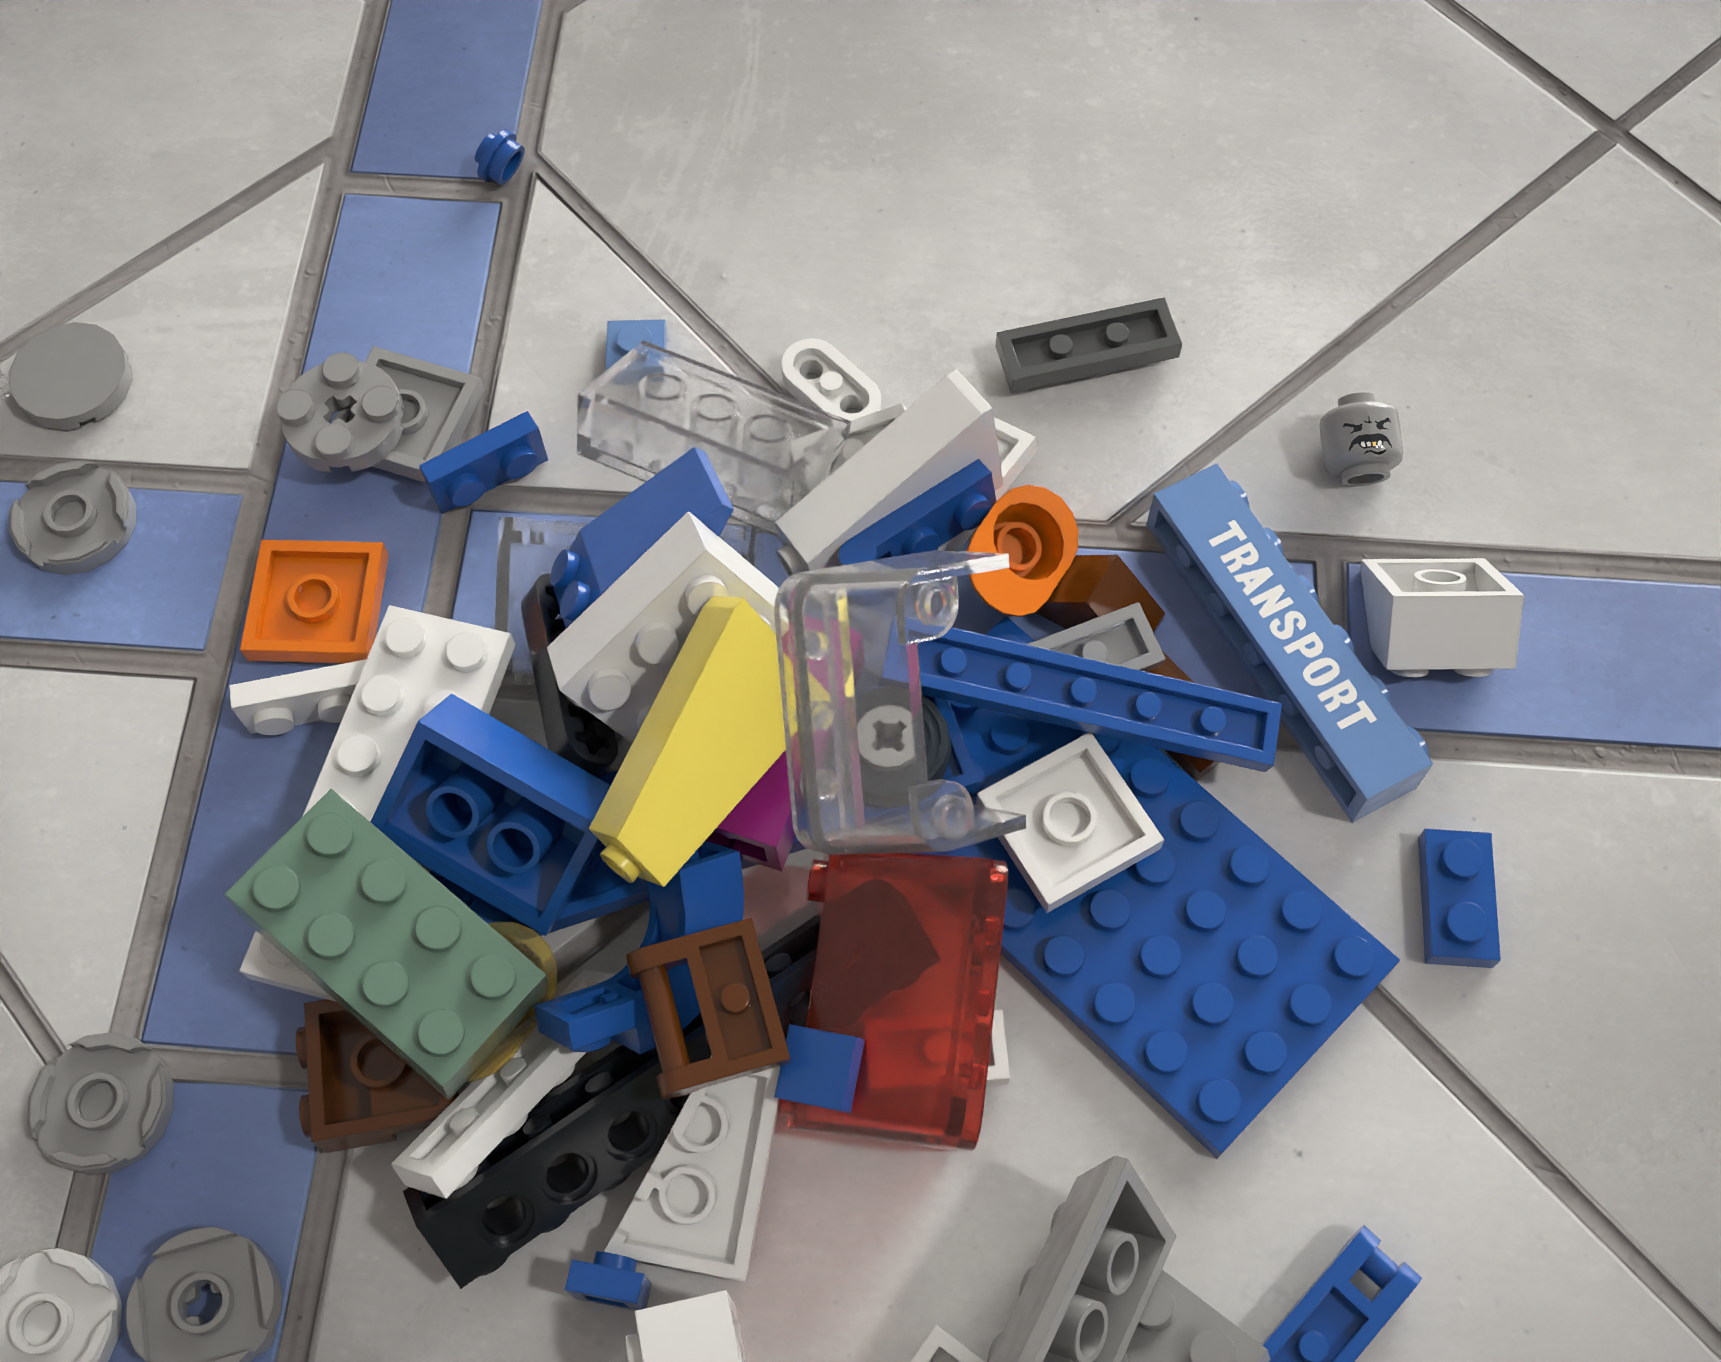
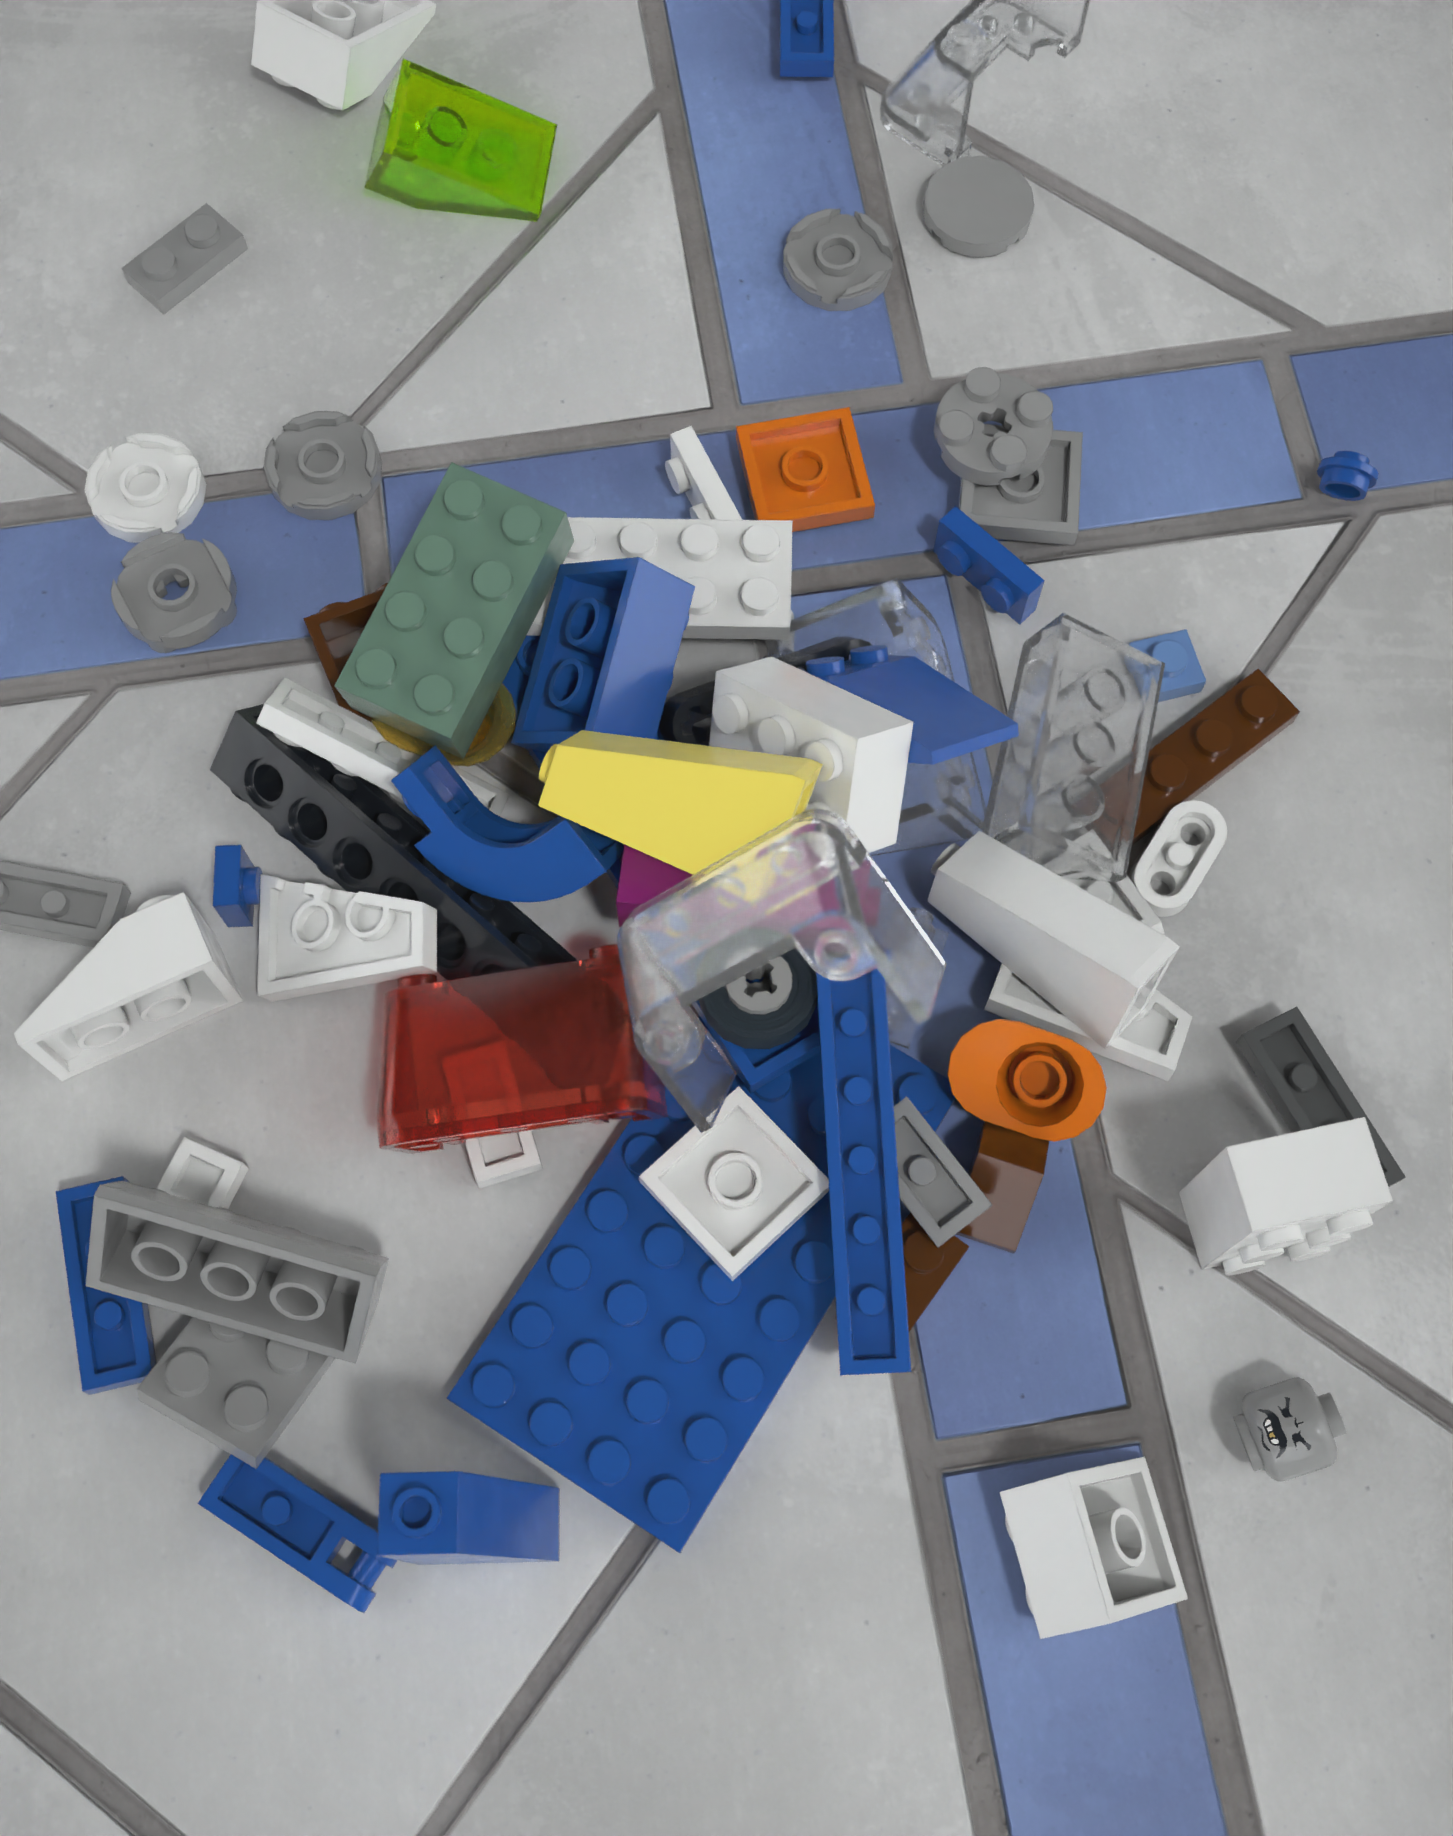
camera: 75 degrees right, 5 degrees up
reddish brown plate [626,918,790,1099] -> none
blue tile [774,1024,865,1113] -> none
blue plate [839,459,996,604] -> none
medium blue brick [1146,463,1433,823] -> none
blue plate [1418,829,1501,968] -> none
none -> blue slope [377,1471,560,1565]
none -> reddish brown plate [1072,669,1300,859]
none -> white brick [1179,1117,1393,1276]

